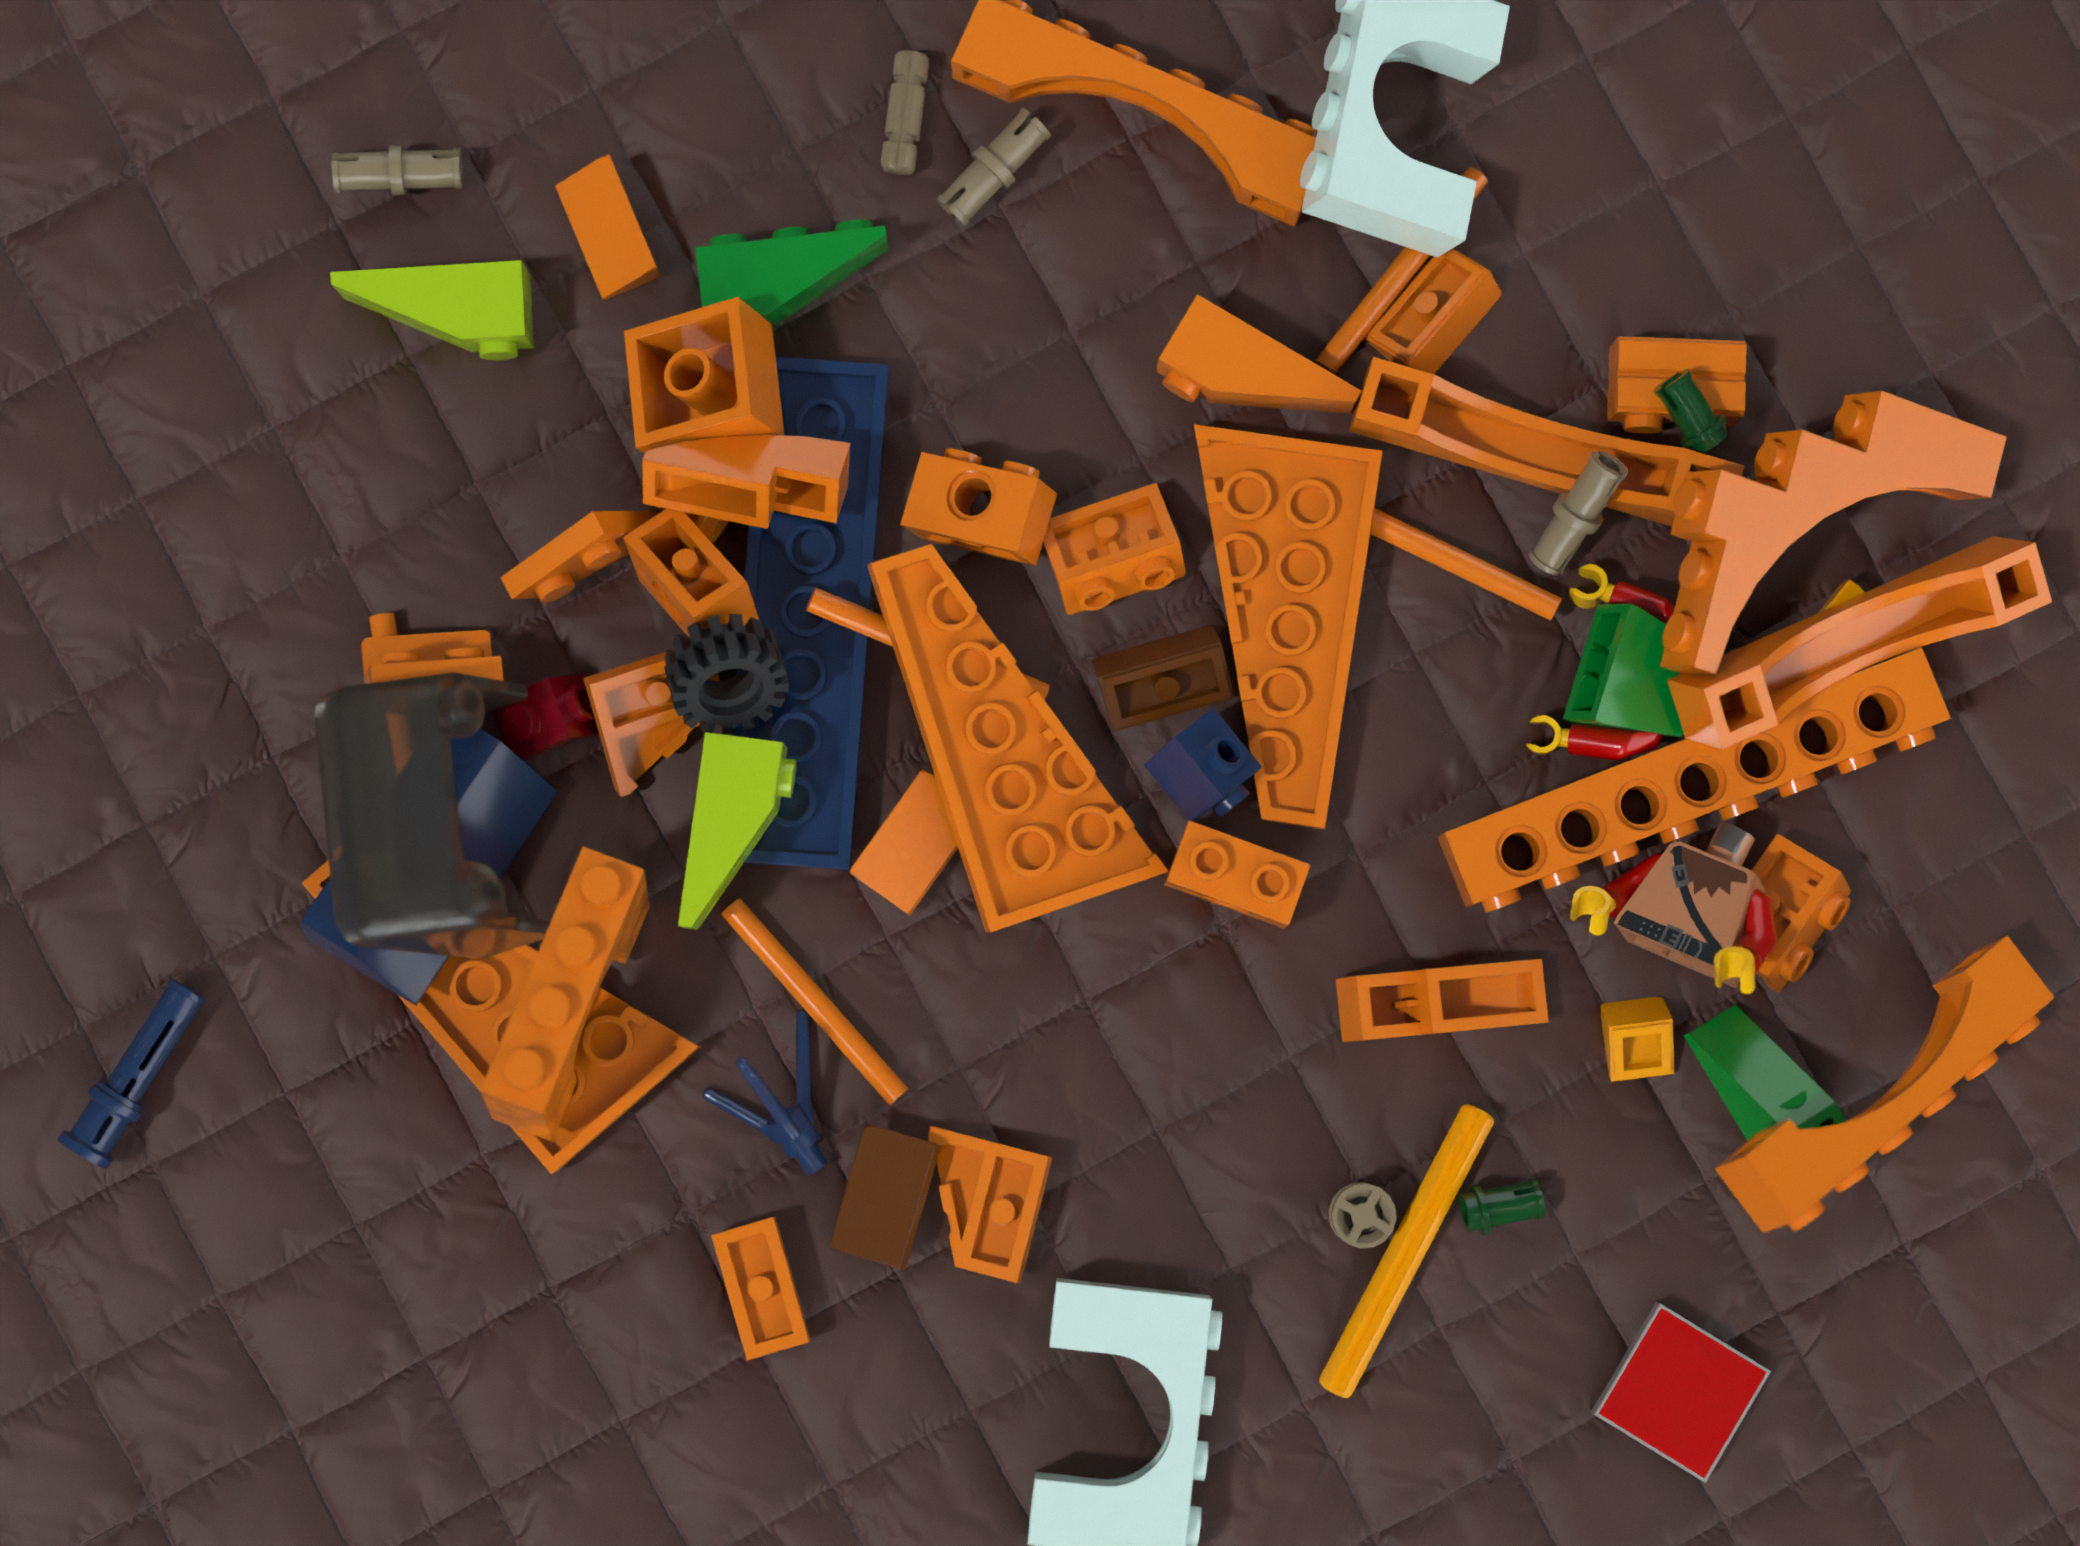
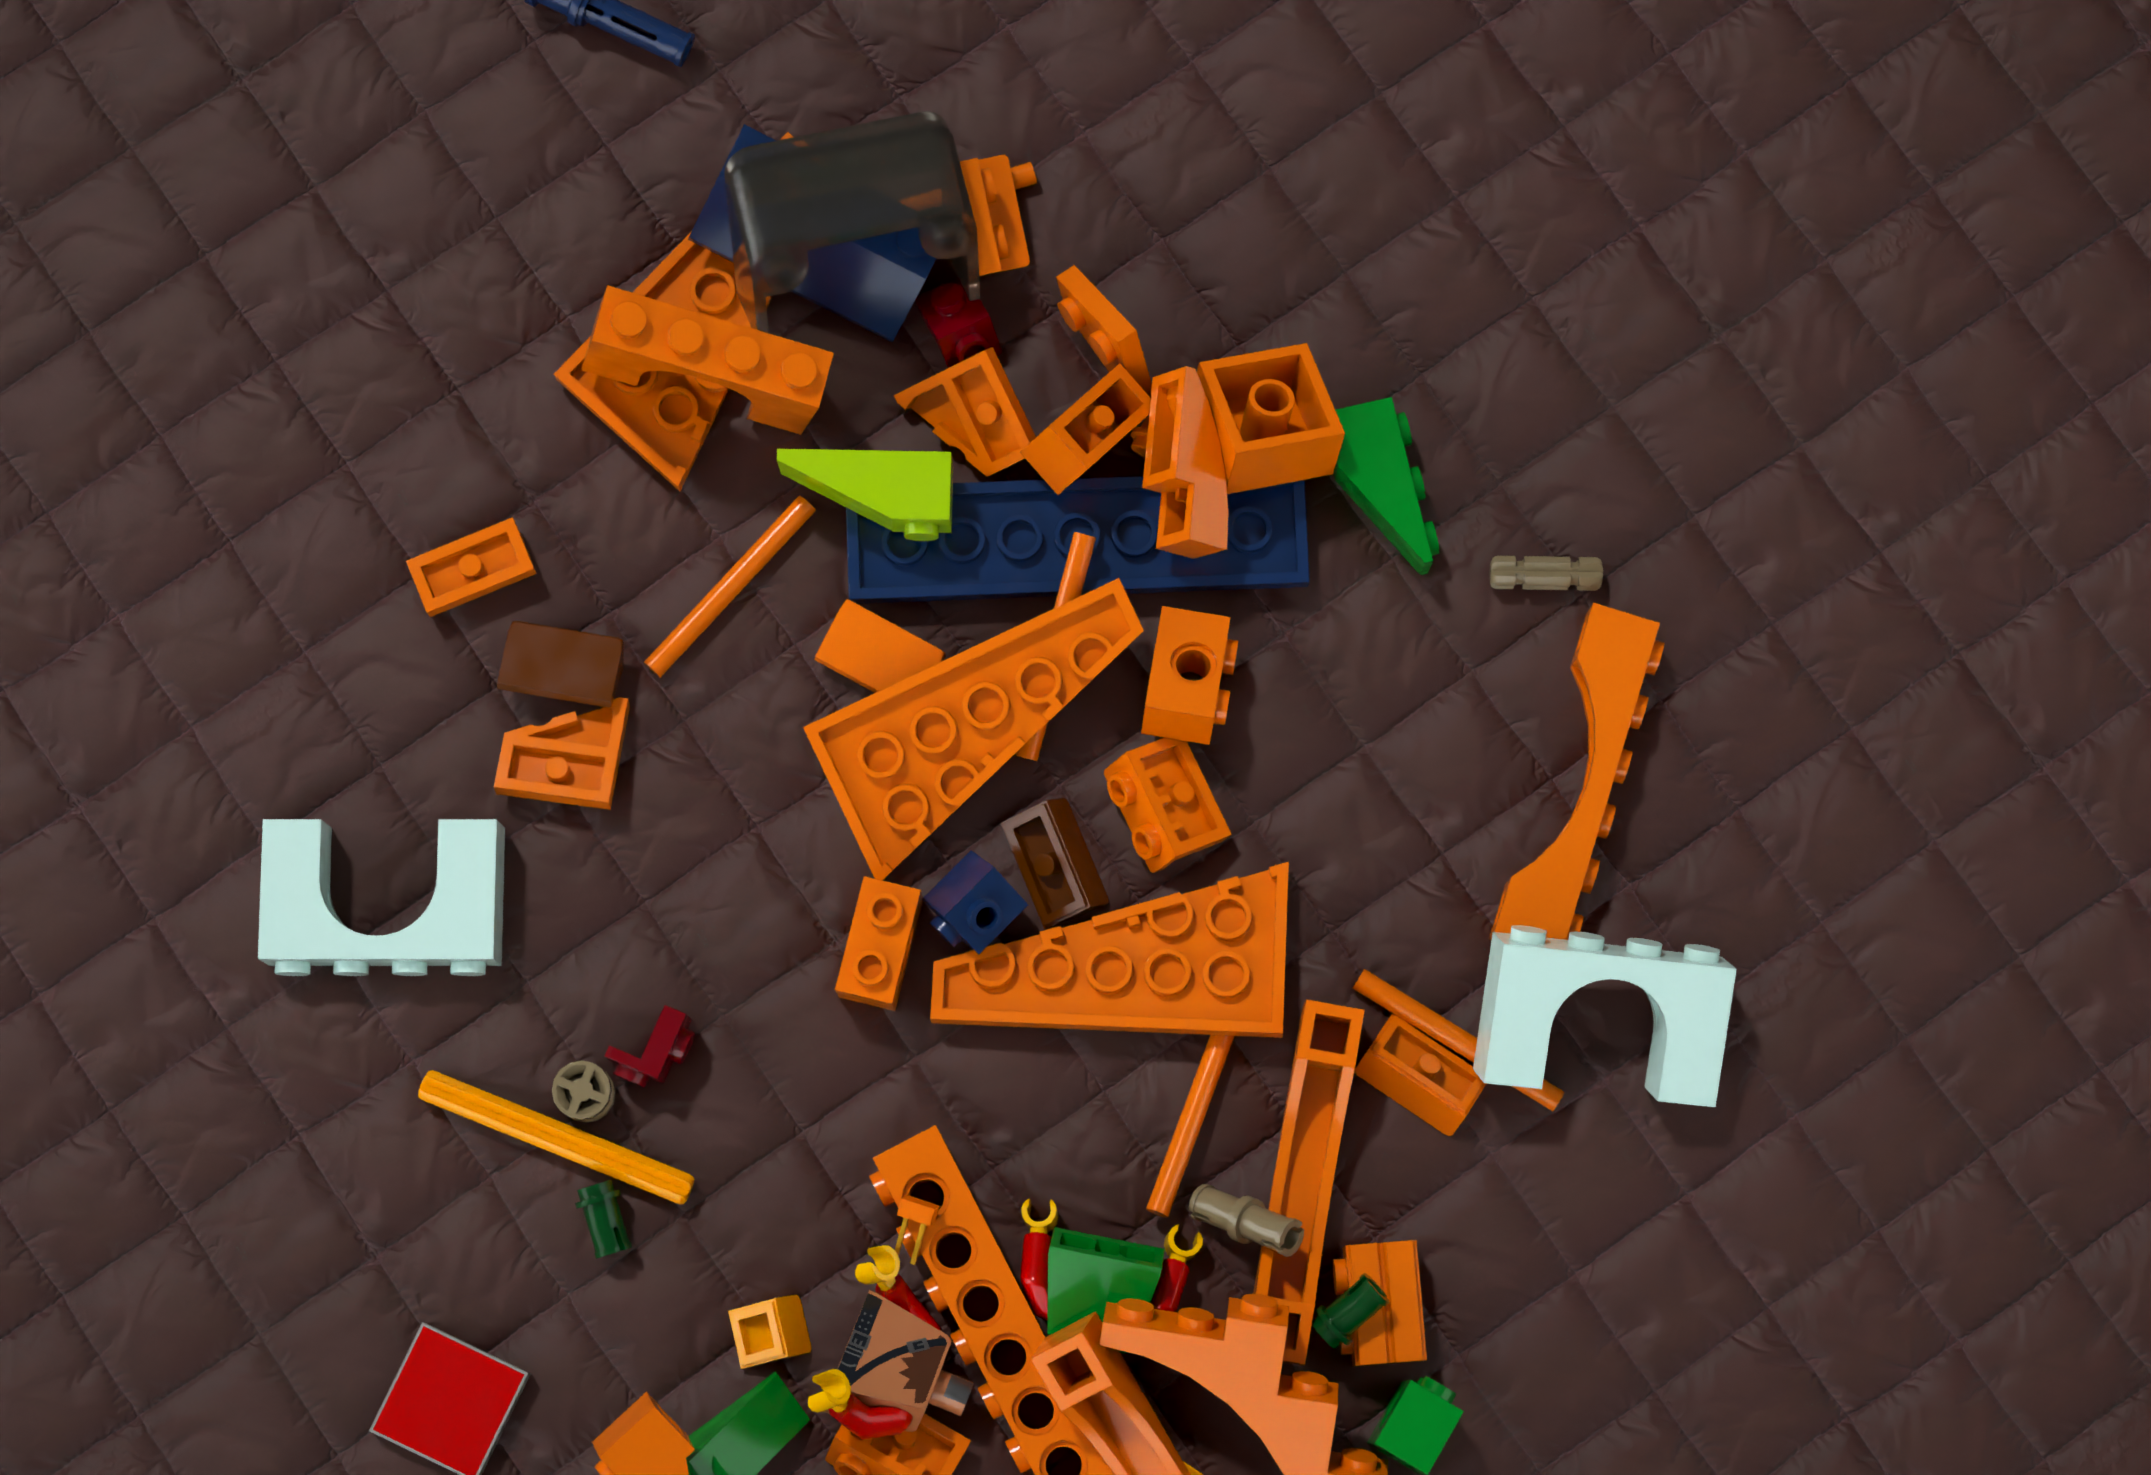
camera: 85 degrees right, 5 degrees down
lime slope [330,260,534,360] -> none
dark tan pin [331,145,463,196] -> none
orange slope [555,154,661,301] -> none
black tyre [664,614,789,735] -> none
dark blue plant [702,1010,828,1175] -> none
dark tan pin [936,107,1051,227] -> none
orange slope [1156,294,1362,414] -> none
orange slope [1336,959,1549,1042] -> none
none -> dark red bracket [604,1005,695,1088]
none -> orange piece [895,1195,939,1265]
none -> green brick [1367,1376,1464,1475]

